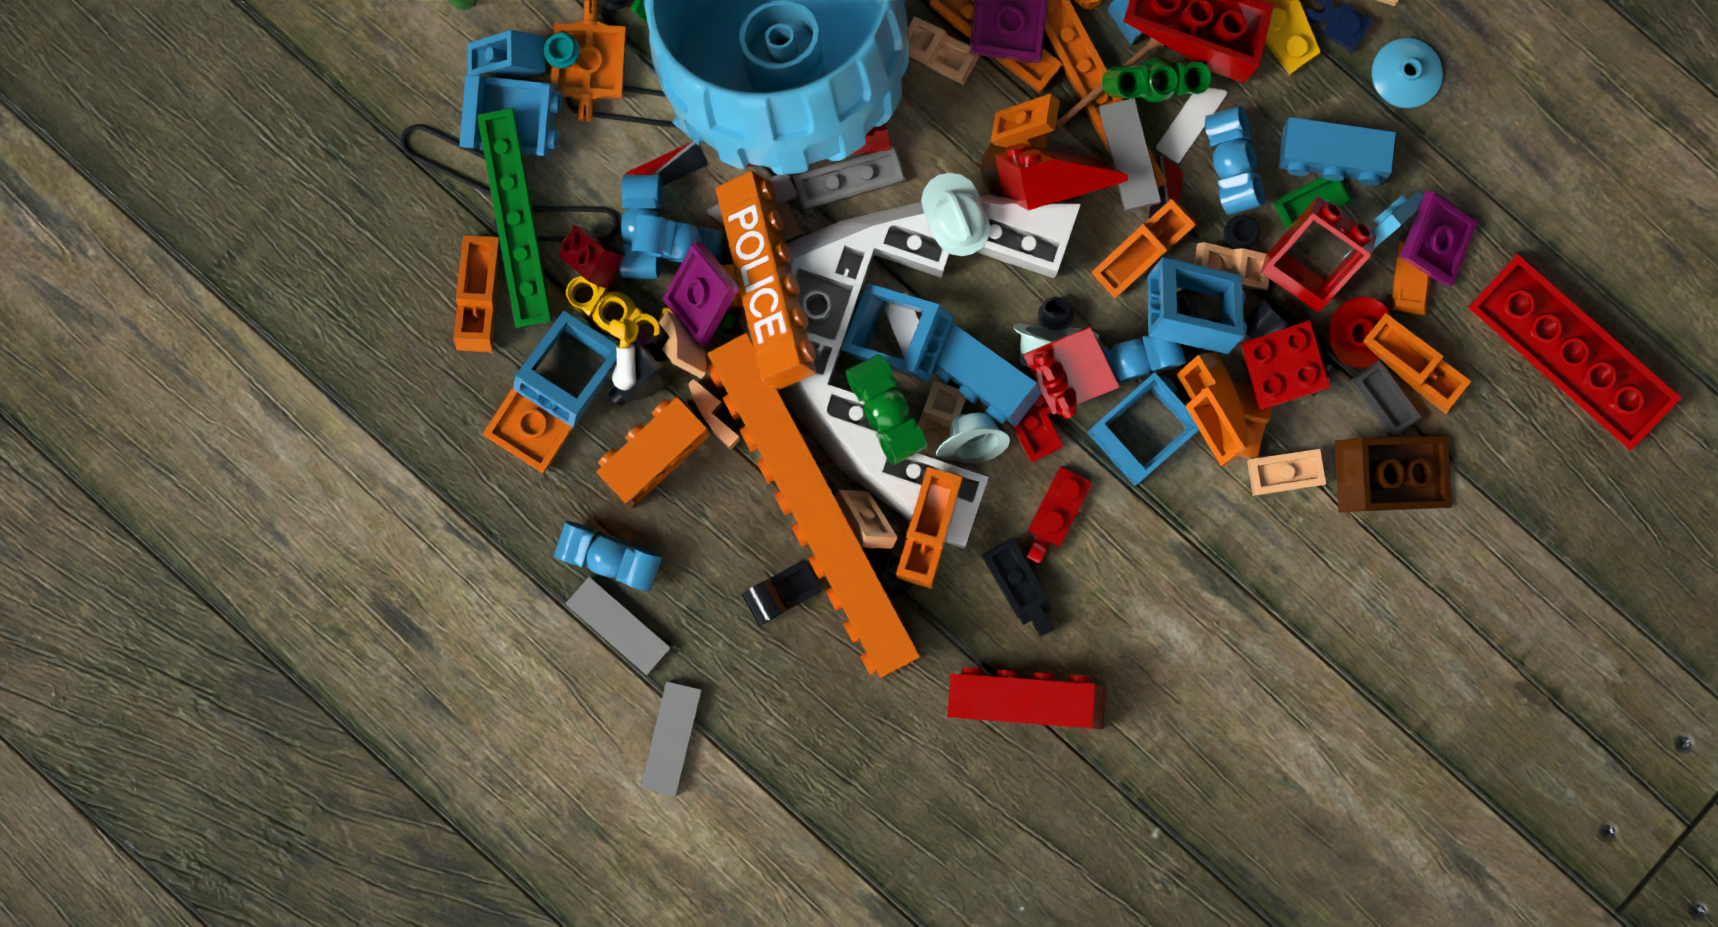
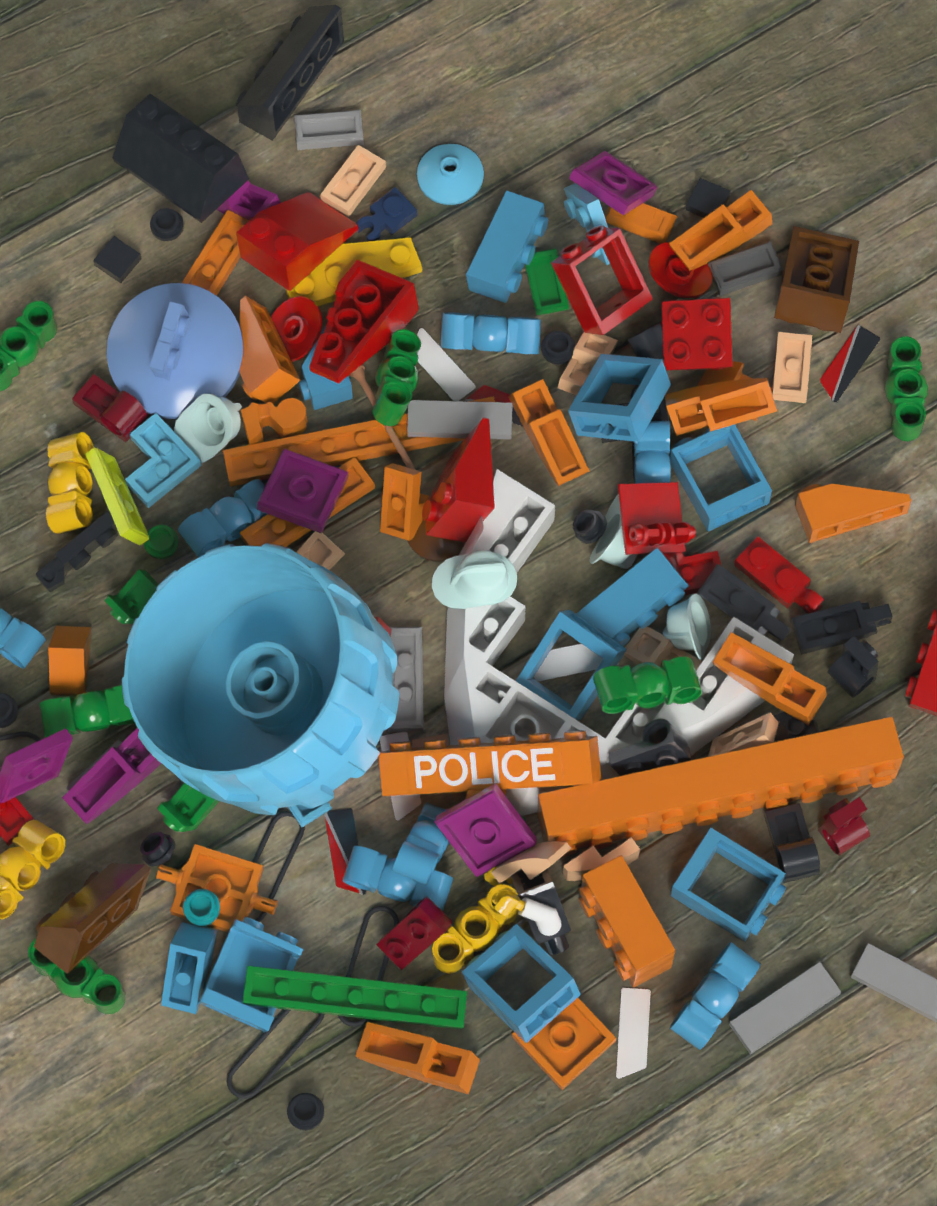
camera: 70 degrees left, 15 degrees down
red arch [1467,253,1681,451] -> none
none -> black plate [287,1093,324,1131]
none -> black plate [609,718,691,776]
none -> white sticker [616,988,651,1079]
none -> dark azure window [671,828,787,942]
none -> black tile [686,178,731,218]
none -> black hinge [696,564,791,641]
none -> orange slope [795,483,912,543]
none -> dark red plate [818,797,870,856]
none -> sticker [820,325,880,403]
none -> black plate [827,636,879,698]
none -> green piece [884,336,928,442]

